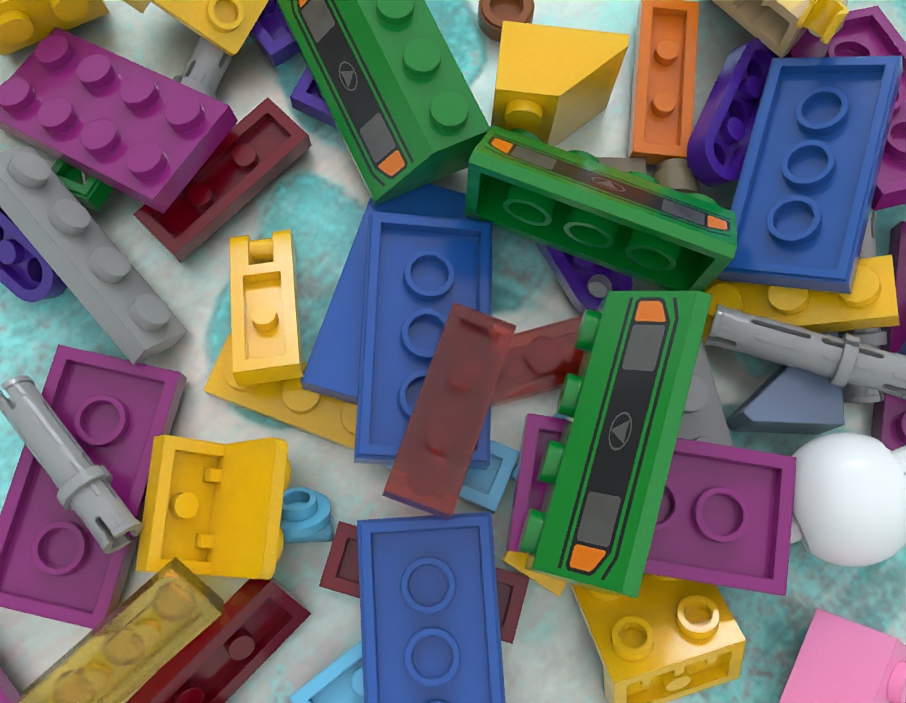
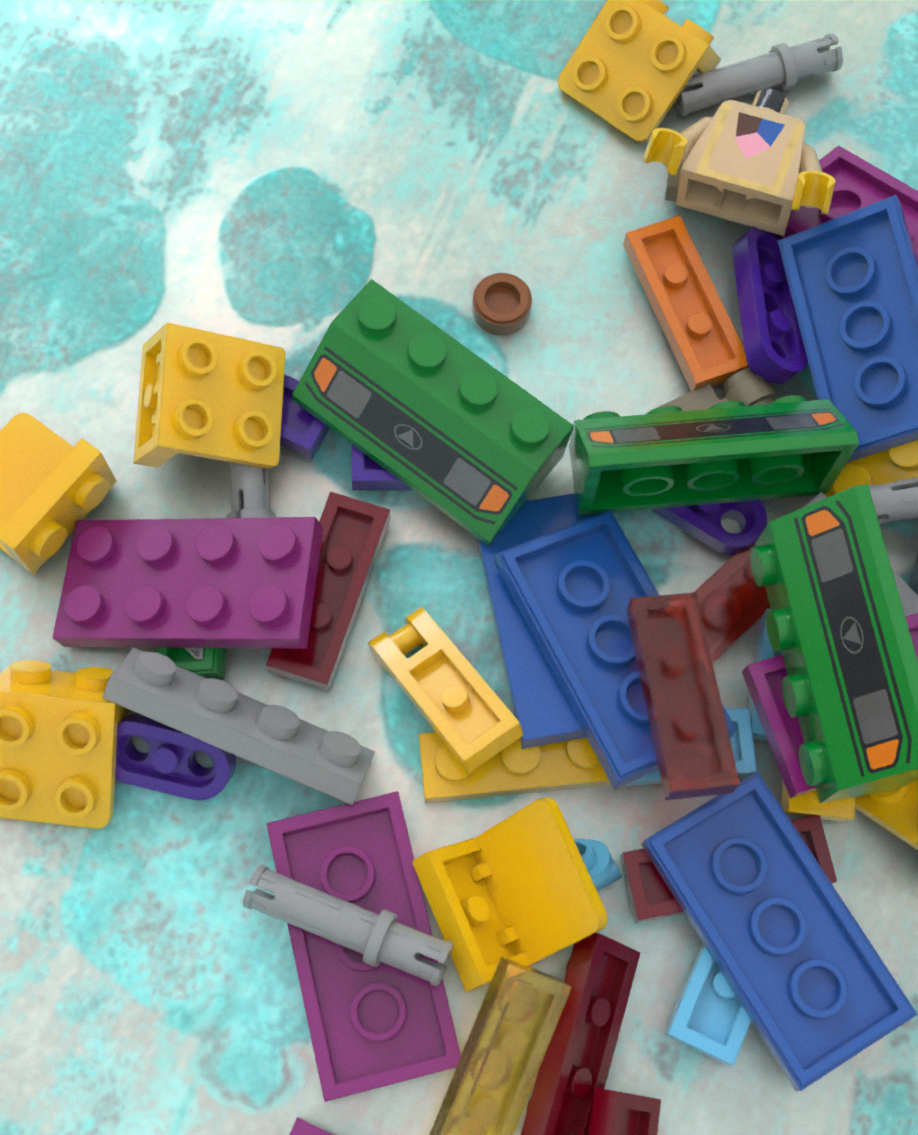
camera: 25 degrees left, 5 degrees down
yellow slope [490,21,629,147] -> none

